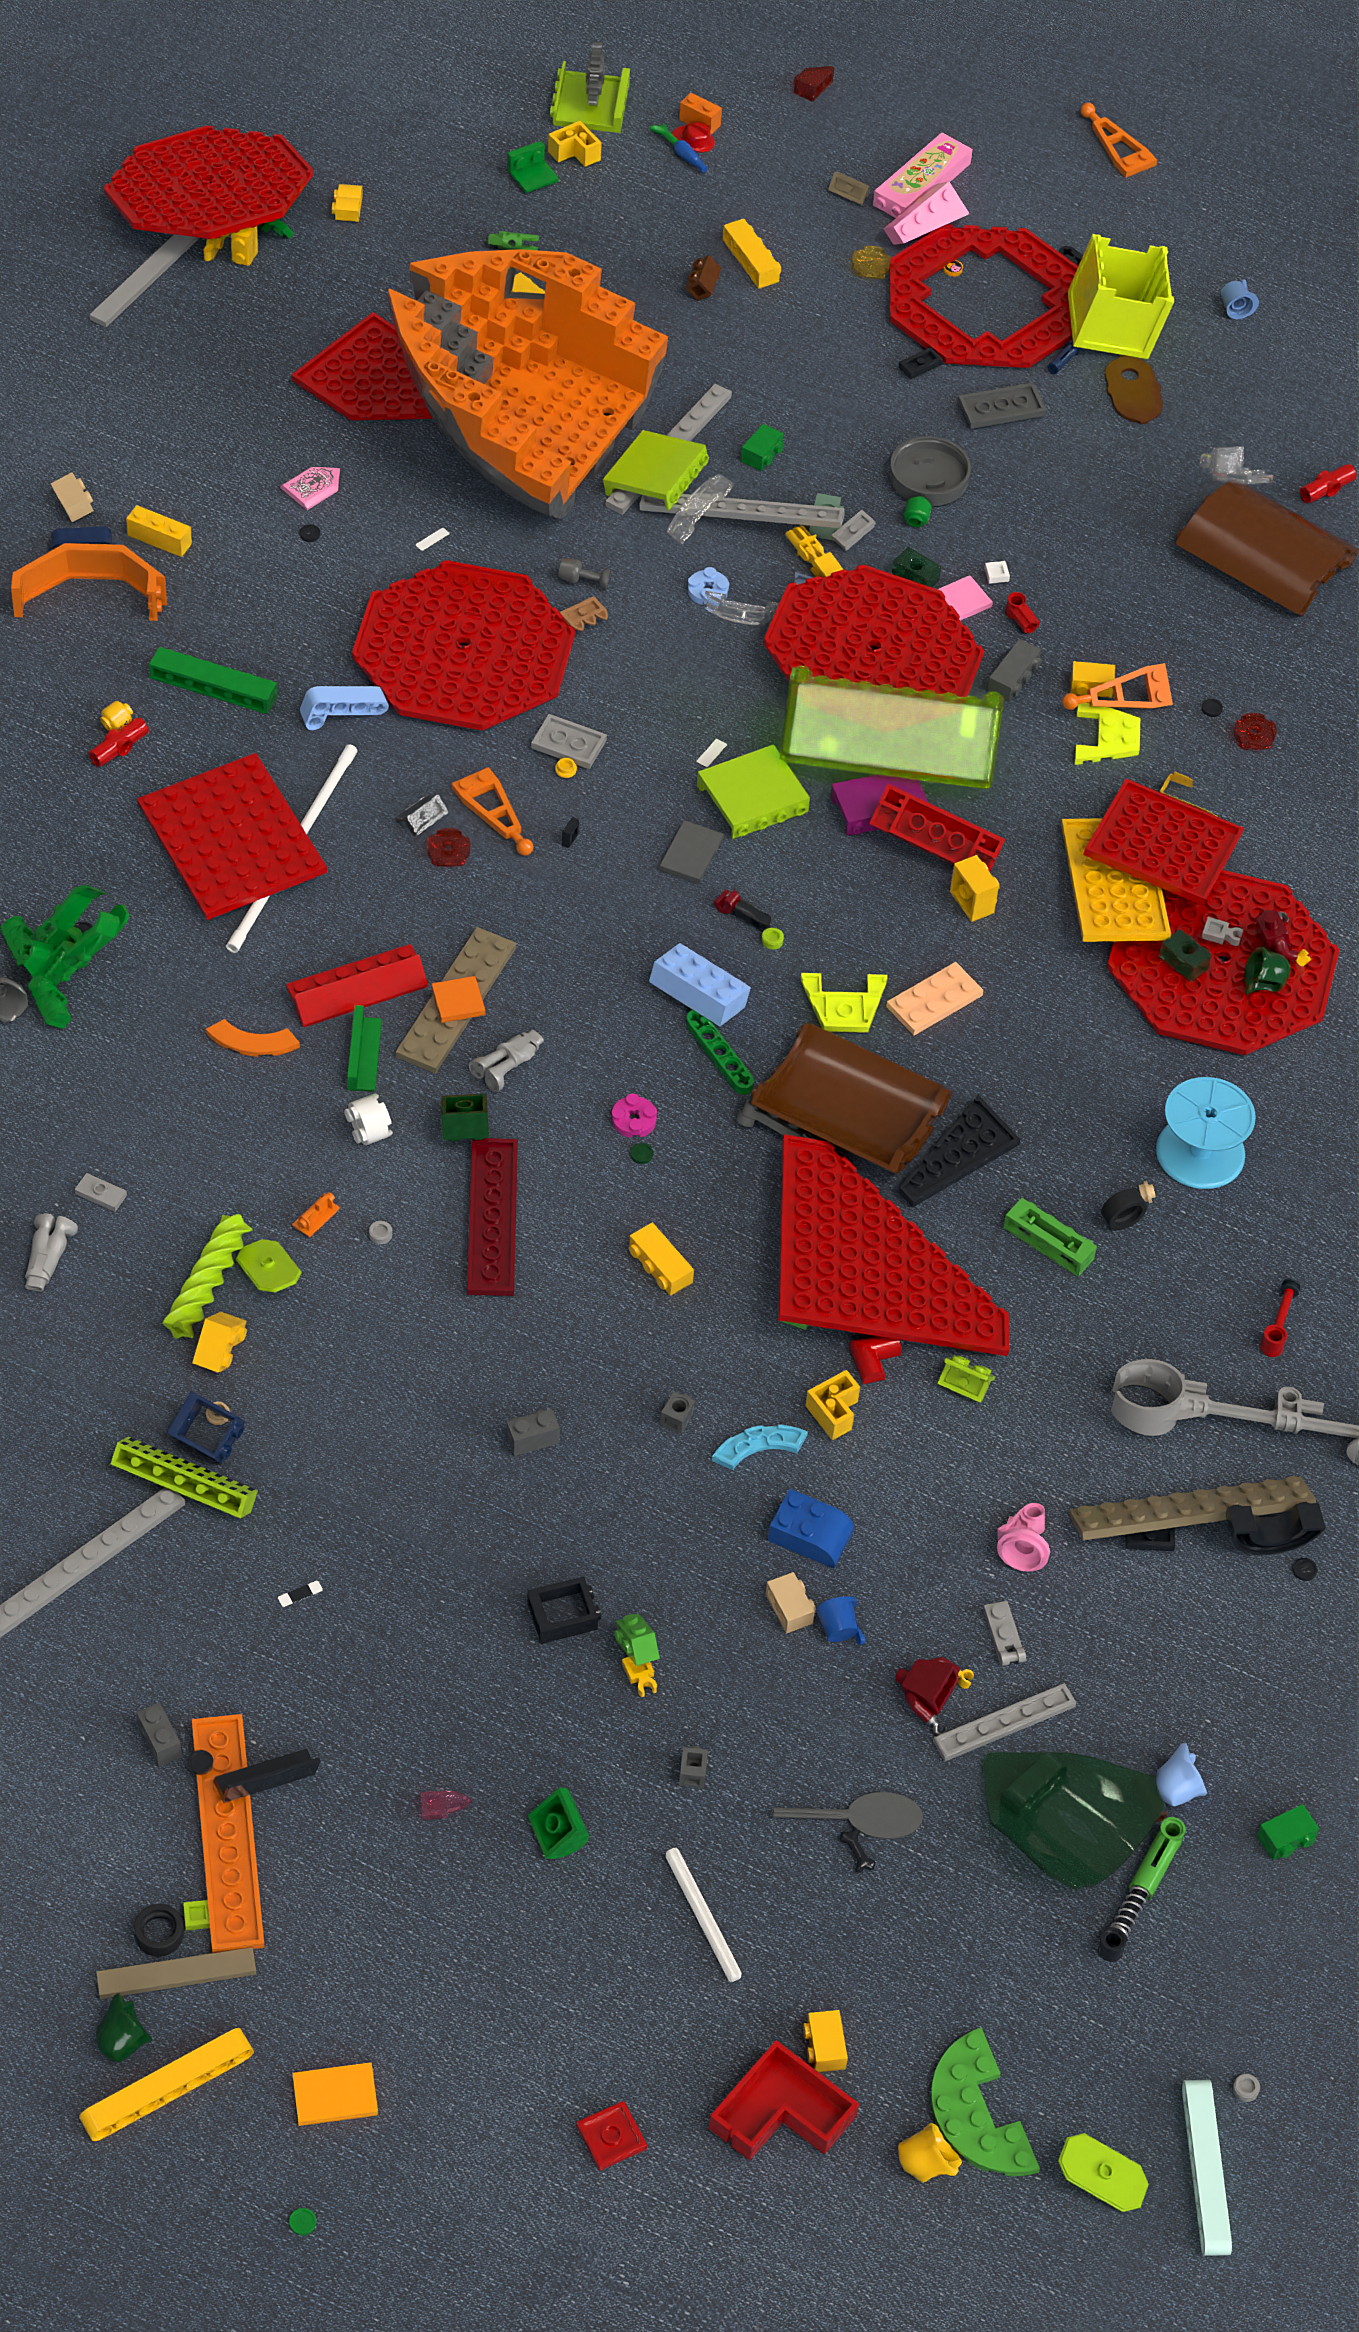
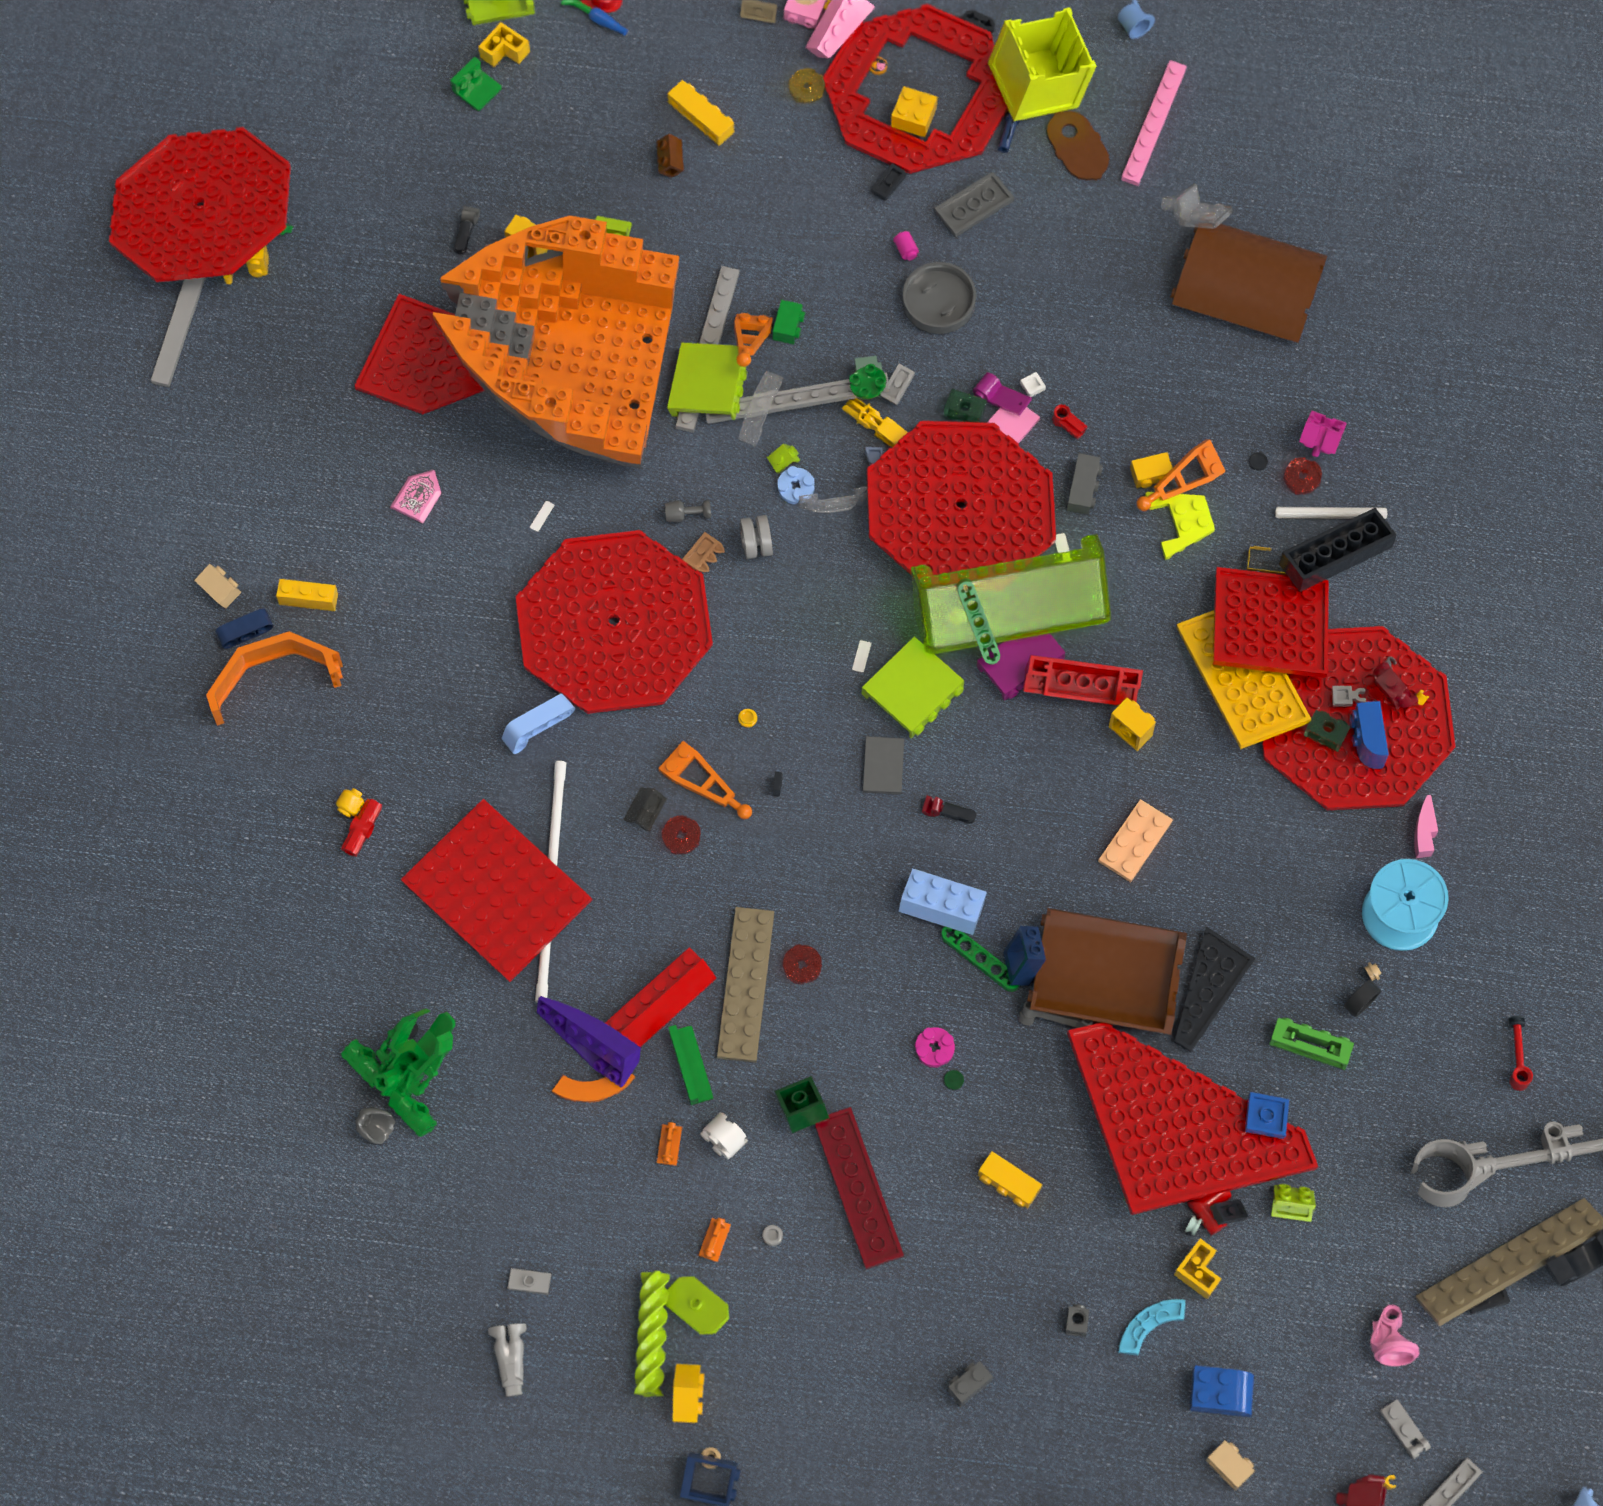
camera: 15 degrees left, 15 degrees up
green brick [149,647,277,715] -> none
black piece [300,524,320,542] -> none
yellow brick [332,184,363,222] -> none
orange tile [432,976,486,1023] -> none
light grey piece [469,1029,544,1093] -> none
bright green hinge [488,231,539,251] -> none
light grey plate [531,714,607,769] -> none
lime tile [761,928,784,950] -> none
neon yellow wing [801,973,887,1032] -> none
blue hat [816,1596,865,1645] -> none
green head [903,496,932,528] -> none
dark green piece [1244,946,1291,994] -> none
red piece [1299,464,1357,503] -> none
none -> dark purple wedge [537,996,641,1087]
none -> orange hinge [657,1122,682,1166]
none -> orange plate [734,313,773,367]
none -> light grey wheel [740,515,773,559]
none -> lime bracket [767,444,800,473]
none -> clear red plate [783,944,822,985]
none -> green dish [849,364,887,399]
none -> yellow brick [891,86,937,137]
none -> dark pink brick [893,231,919,261]
none -> green beam [956,578,1000,664]
none -> magenta door [973,372,1032,416]
none -> dark blue window [1003,926,1046,986]
none -> bright pink plate [1121,61,1187,186]
none -> light aqua bush [1185,1215,1202,1236]
none -> black plate [1210,1199,1249,1225]
none -> blue plate [1245,1092,1289,1139]
none -> white axle [1275,507,1387,519]
none -> black brick [1279,507,1397,592]
none -> dark pink brick [1299,411,1347,457]
none -> blue brick [1349,701,1389,769]
none -> bright pink slope [1414,795,1438,858]

